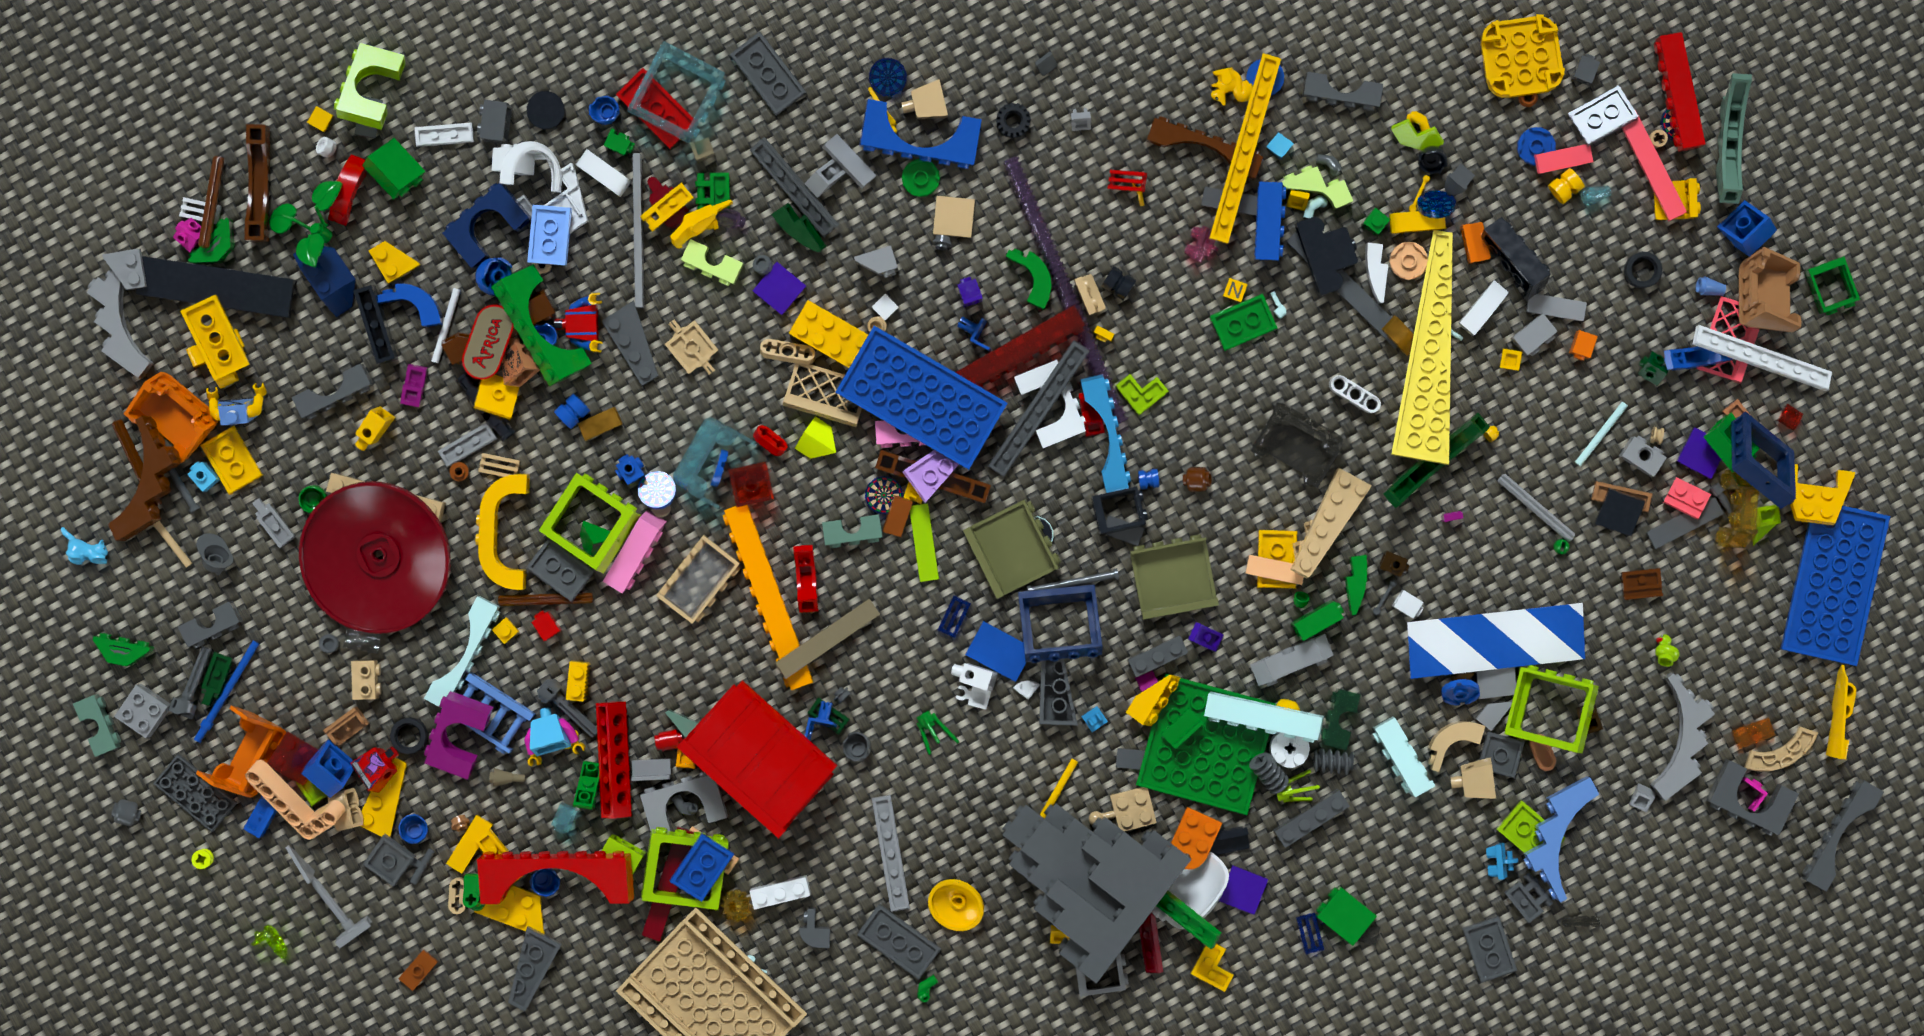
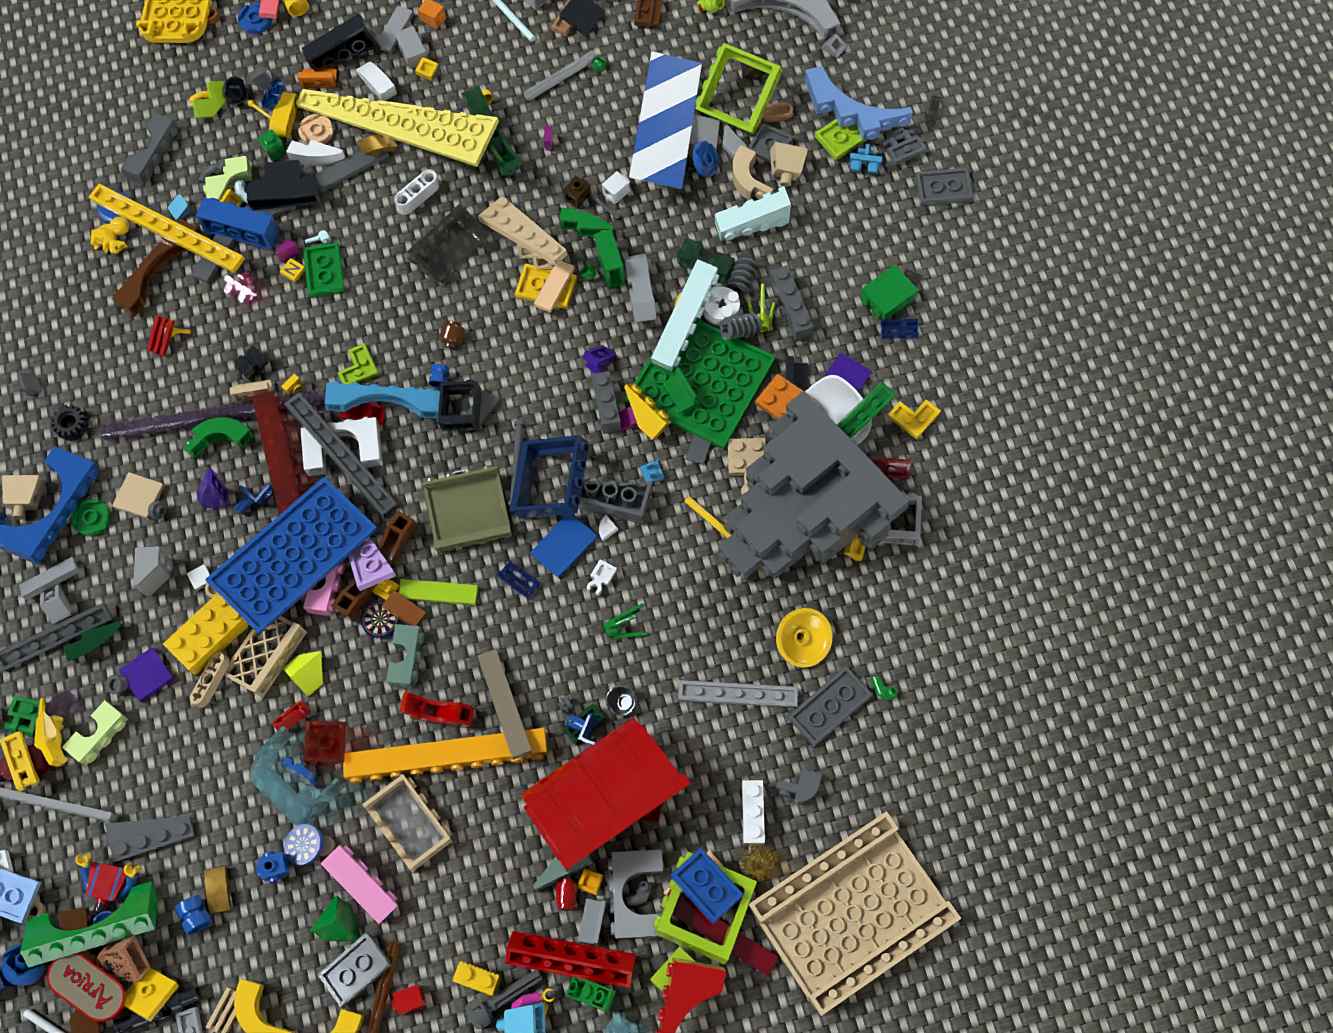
camera: 70 degrees left, 20 degrees down
lime piece [539,473,641,574] -> none
tan plate [665,319,719,375] -> none
white torso [951,663,998,691] -> none
light grey tile [1071,108,1091,131] -> none
olive panel [1130,534,1219,620] -> none
none -> magenta slope [276,239,300,262]

